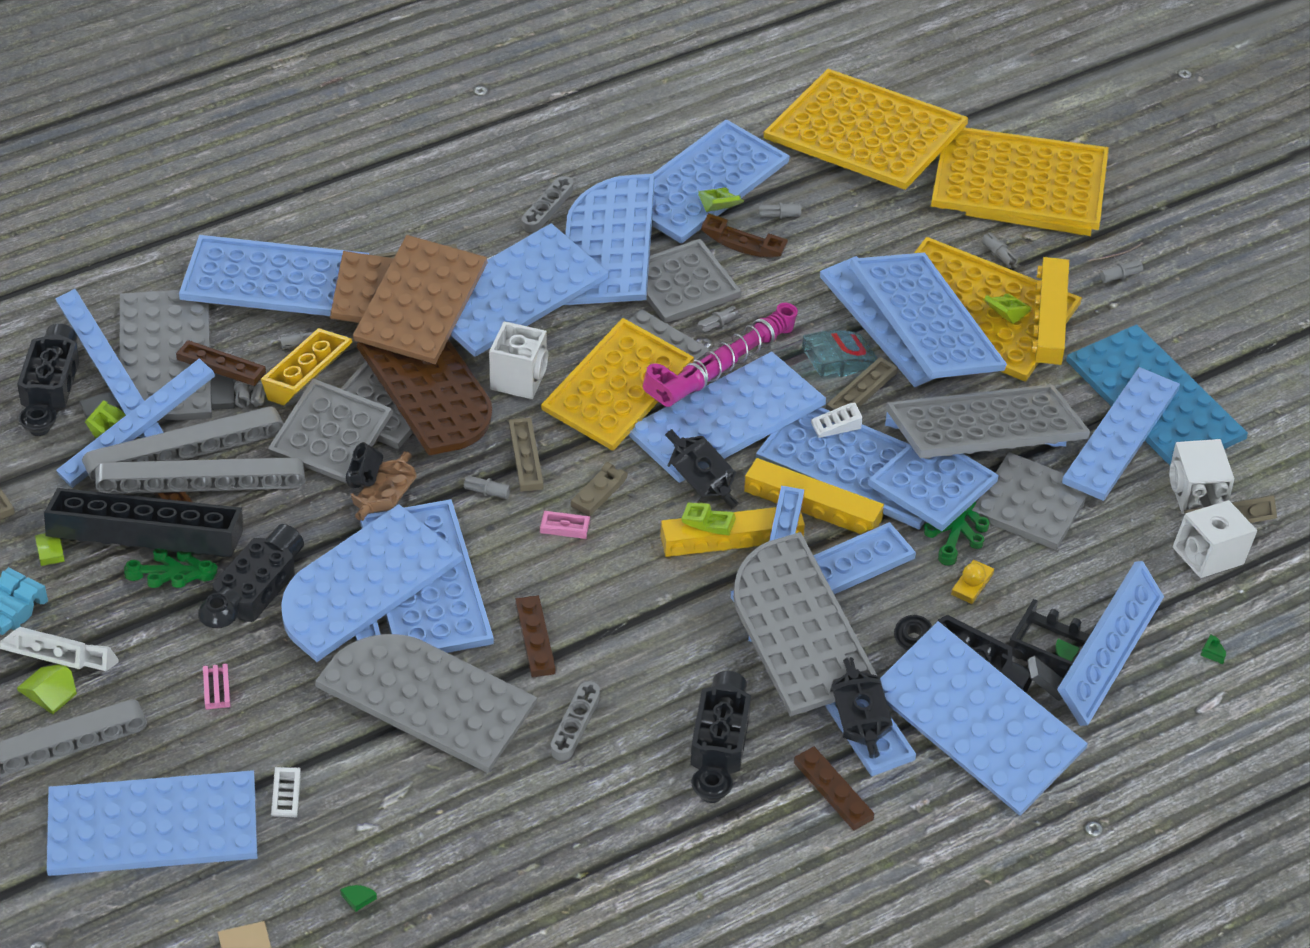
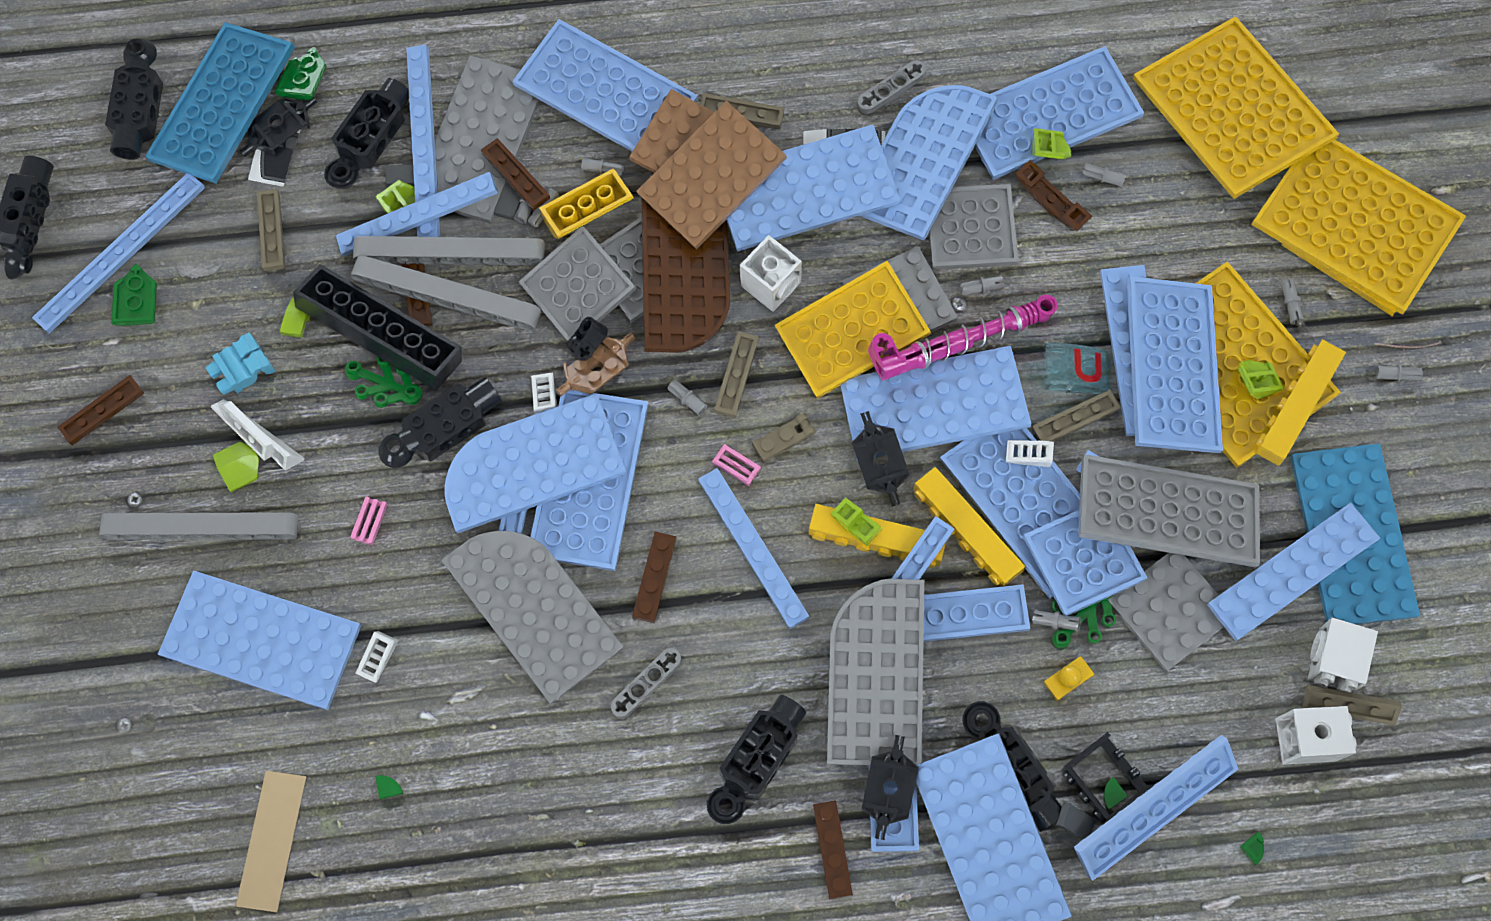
camera: 30 degrees right, 25 degrees up
none -> white slope [531,372,557,414]
none -> light blue plate [698,468,809,629]
none -> light grey pin [1033,609,1081,632]

